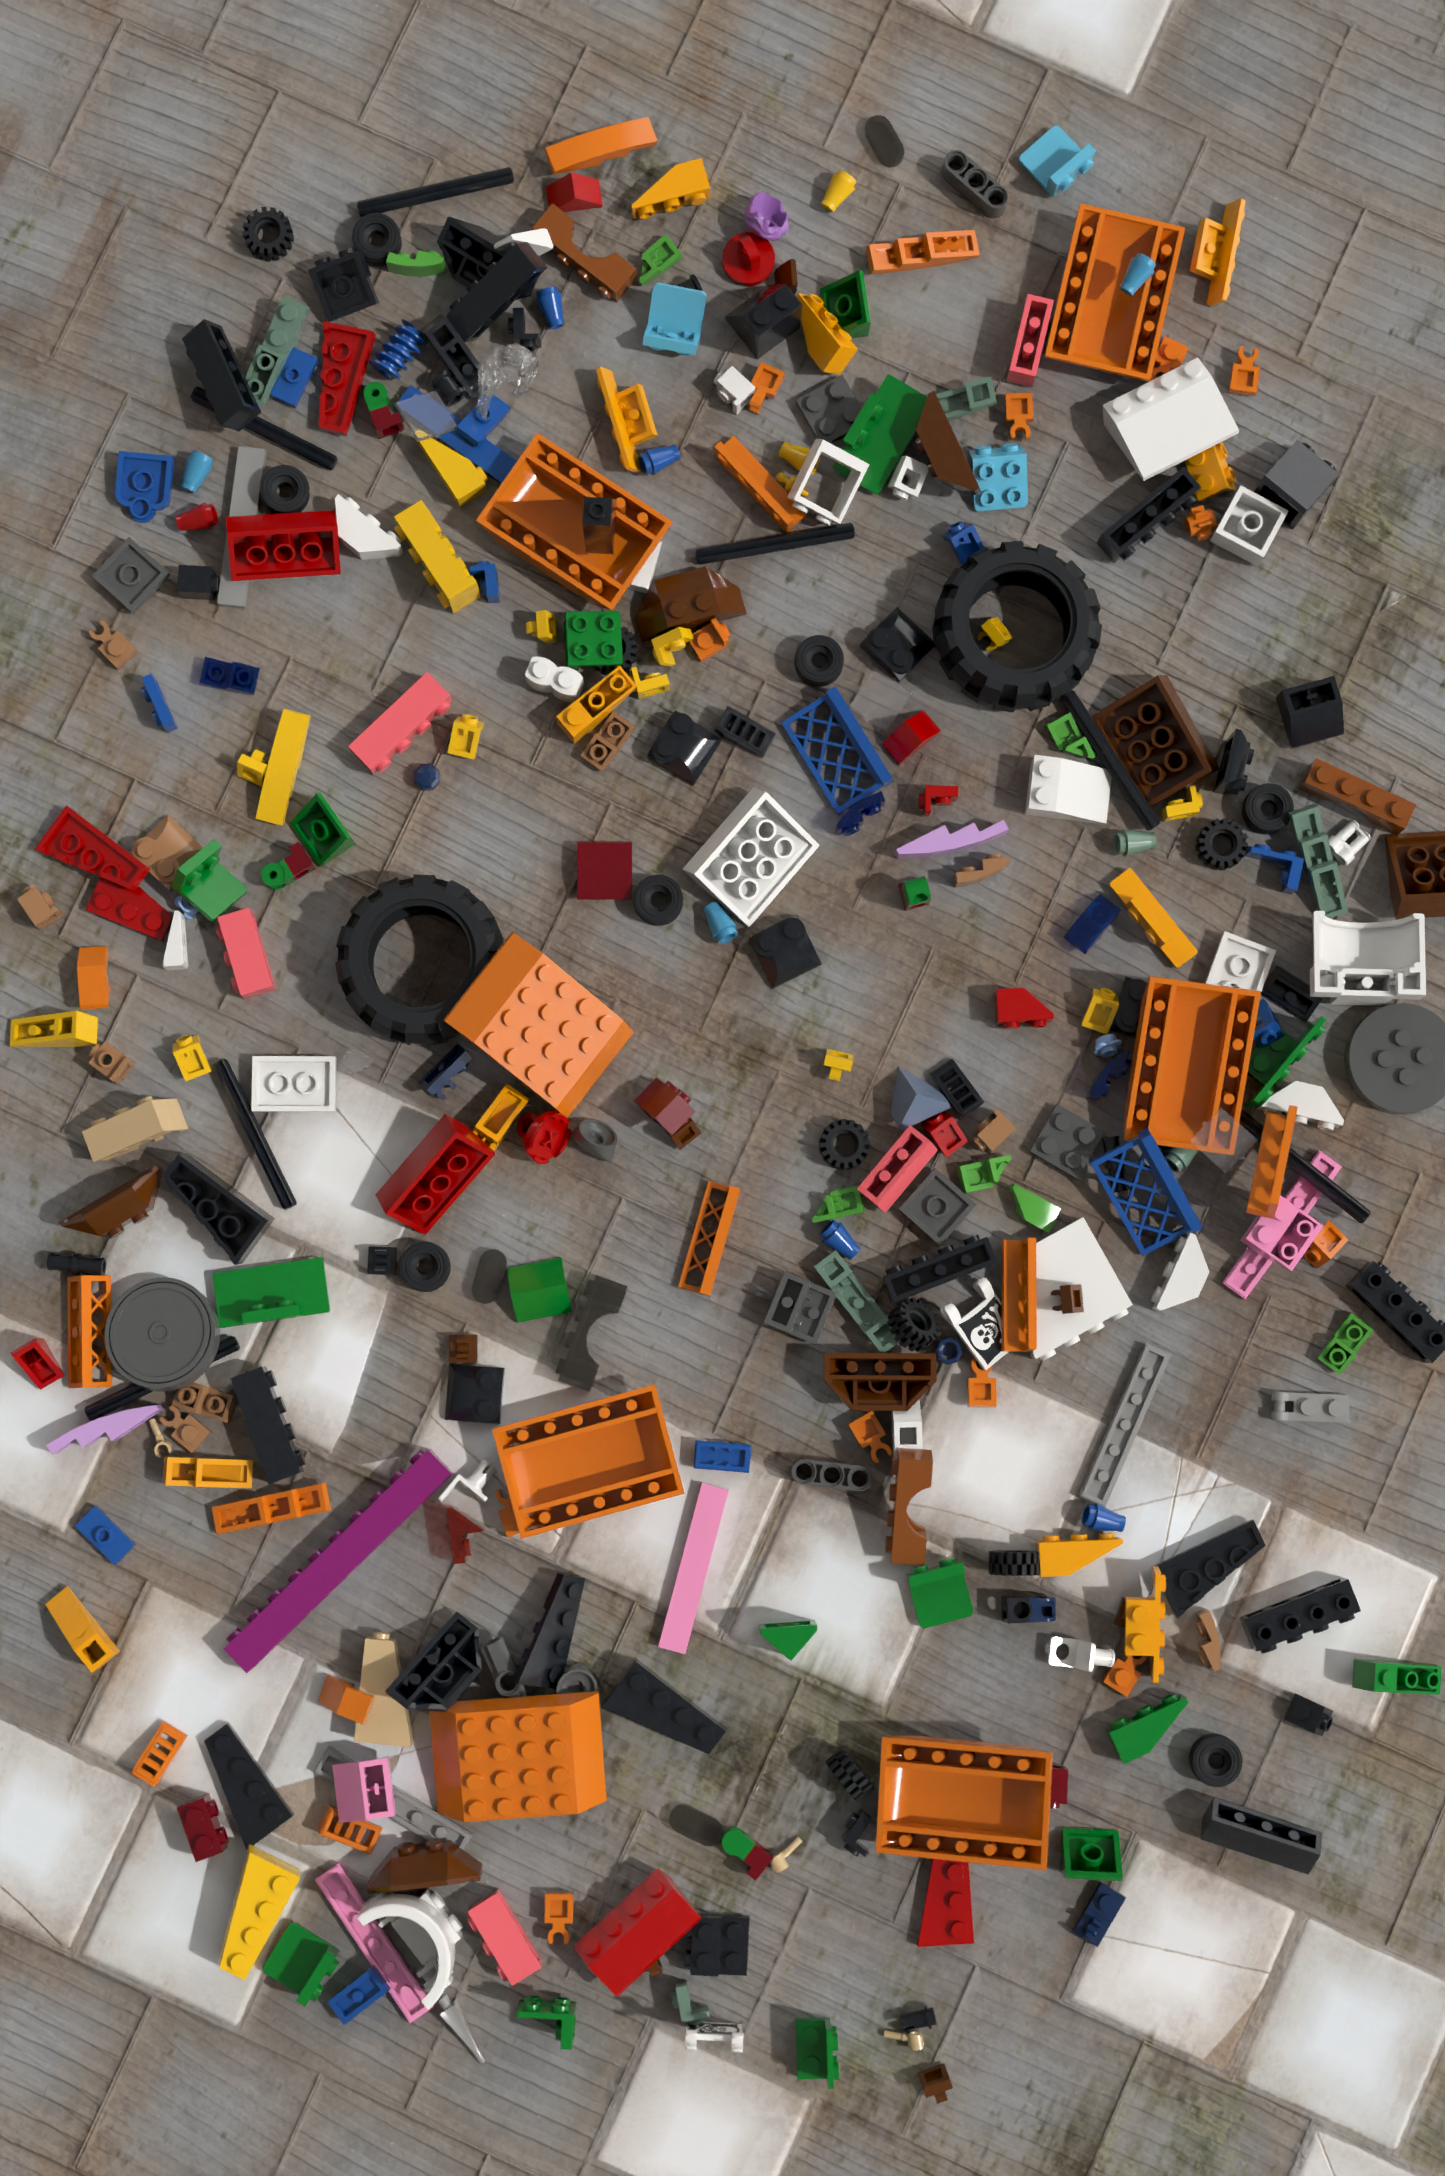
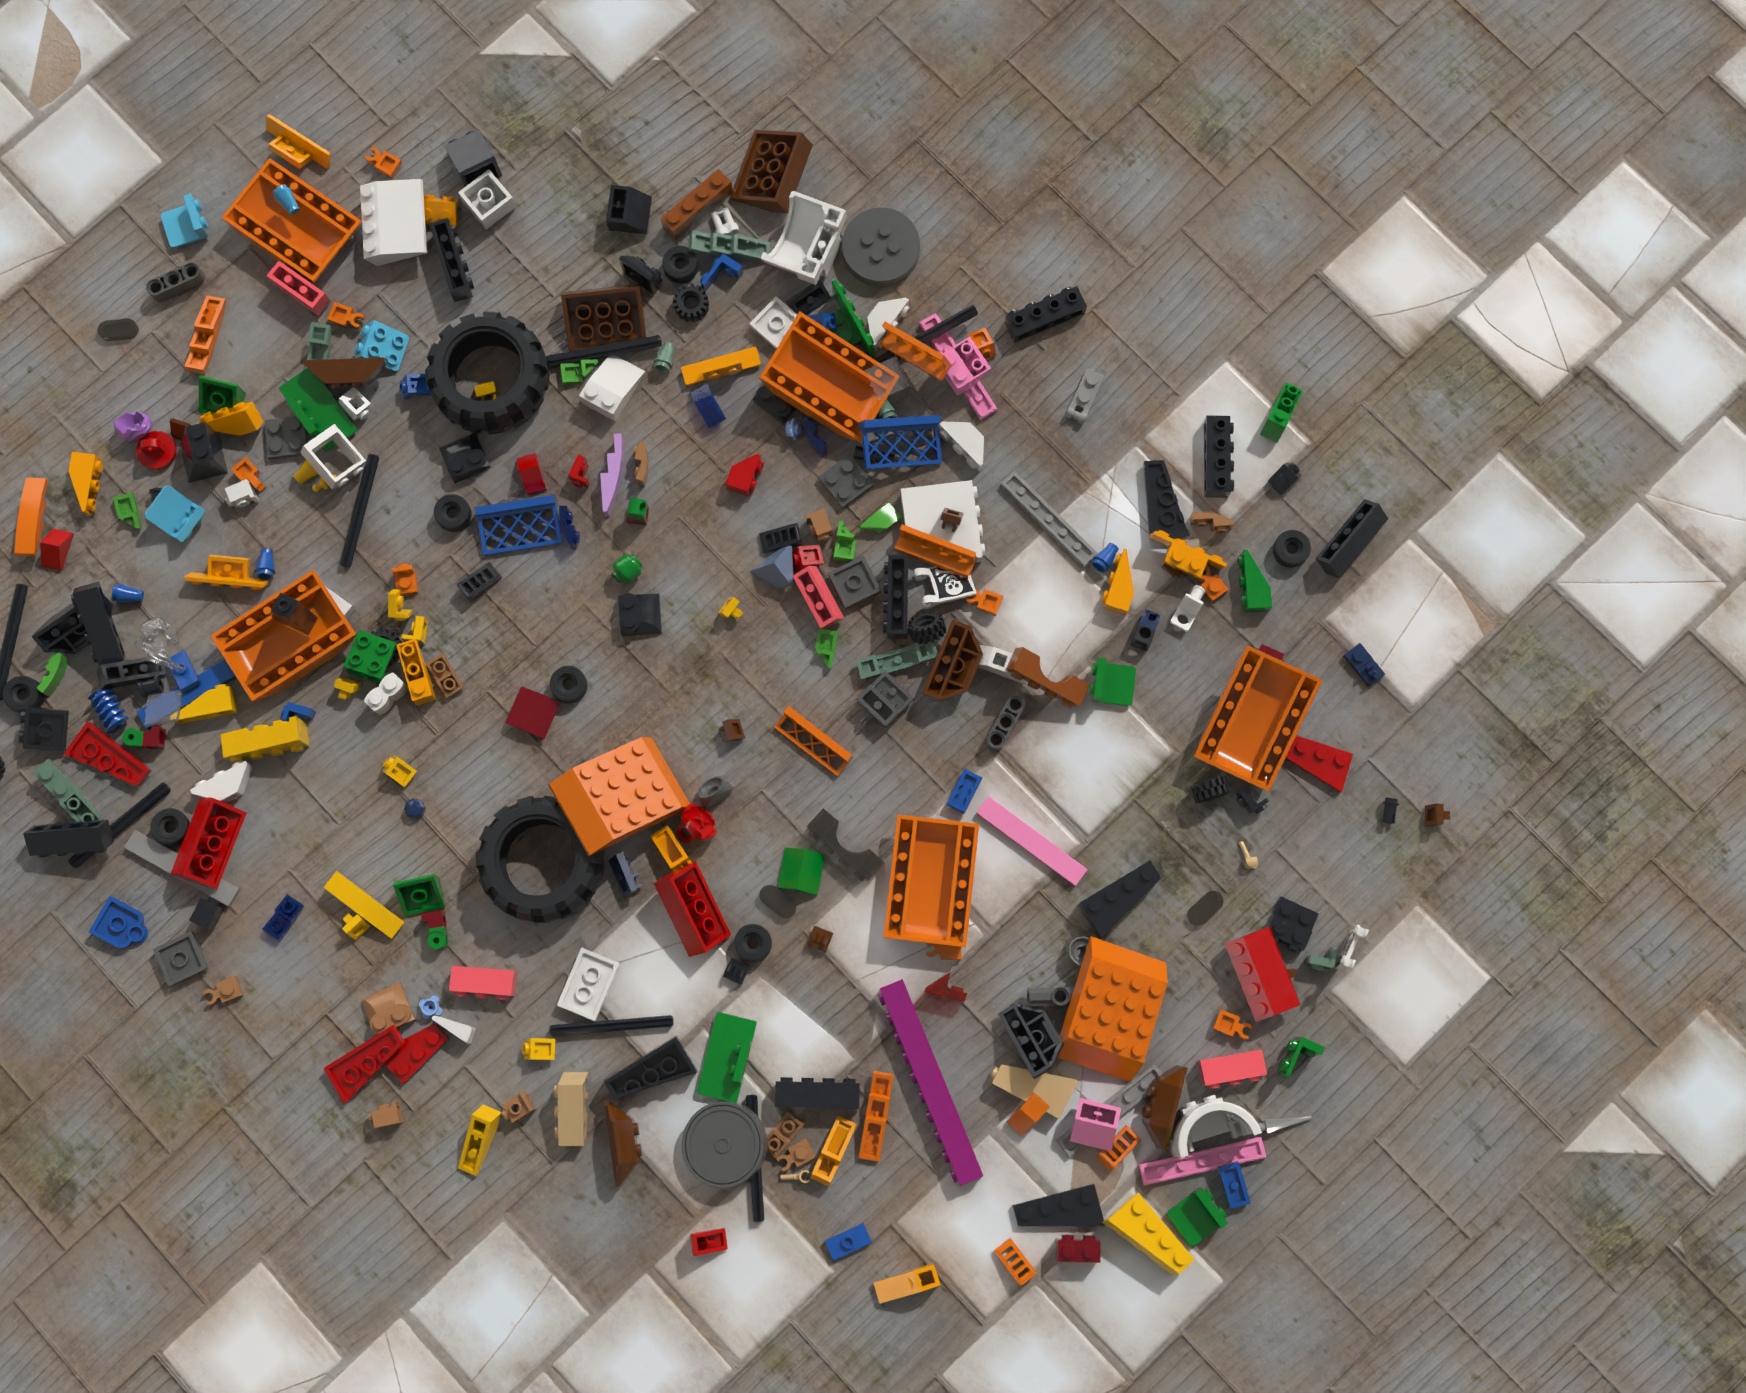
camera: 60 degrees left, 5 degrees down
lavender slope [46,1405,163,1454] -> none
black pin [47,1253,107,1275] -> none
orange fence [67,1275,112,1388] -> none
orange slope [77,946,111,1010] -> none
blue plate [141,673,178,733] -> none
green bracket [171,839,248,922] -> none
red cone [176,503,219,531] -> none
dark azure cone [181,450,213,493] -> none
blue plate [270,347,319,408] -> none
coral brick [348,672,452,775] -> none
white bracket [437,1459,497,1504] -> none
black slope [445,1364,505,1424] -> none
white slope [493,228,553,256] -> none
black bracket [508,308,542,352] -> none
black wing [511,1573,585,1689] -> none
dark orange arch [532,203,637,303] -> none
dark red brick [634,1077,695,1135] -> none
reddish brown wedge [635,566,747,643] -> none
black slope [647,710,722,786] -> none
white slope [683,787,820,927] -> none
dark azure cone [703,902,738,944] -> none
orange fence [714,436,807,534] -> none
leg [722,1827,773,1881] -> none
green slope [759,1620,817,1661] -> none
green bracket [796,2018,839,2089] -> none
black tyre [819,1119,870,1170] -> none
blue cone [819,1220,860,1260] -> none
yellow cone [820,170,857,213] -> none
orange plate [848,1411,892,1463] -> none
tan hand [884,2030,924,2051] -> none
dark blue tile [934,1337,962,1365] -> none
black tyre [989,1550,1040,1576] -> none
green slope [1060,1828,1123,1881] -> none
yellow bracket [1081,988,1119,1035] -> none
orange plate [1151,336,1189,381] -> none
yellow bracket [1161,785,1203,822] -> none
orange gear [1184,505,1217,541] -> none
bright green slope [1317,1312,1374,1375] -> none
none -> green head [612,554,642,584]

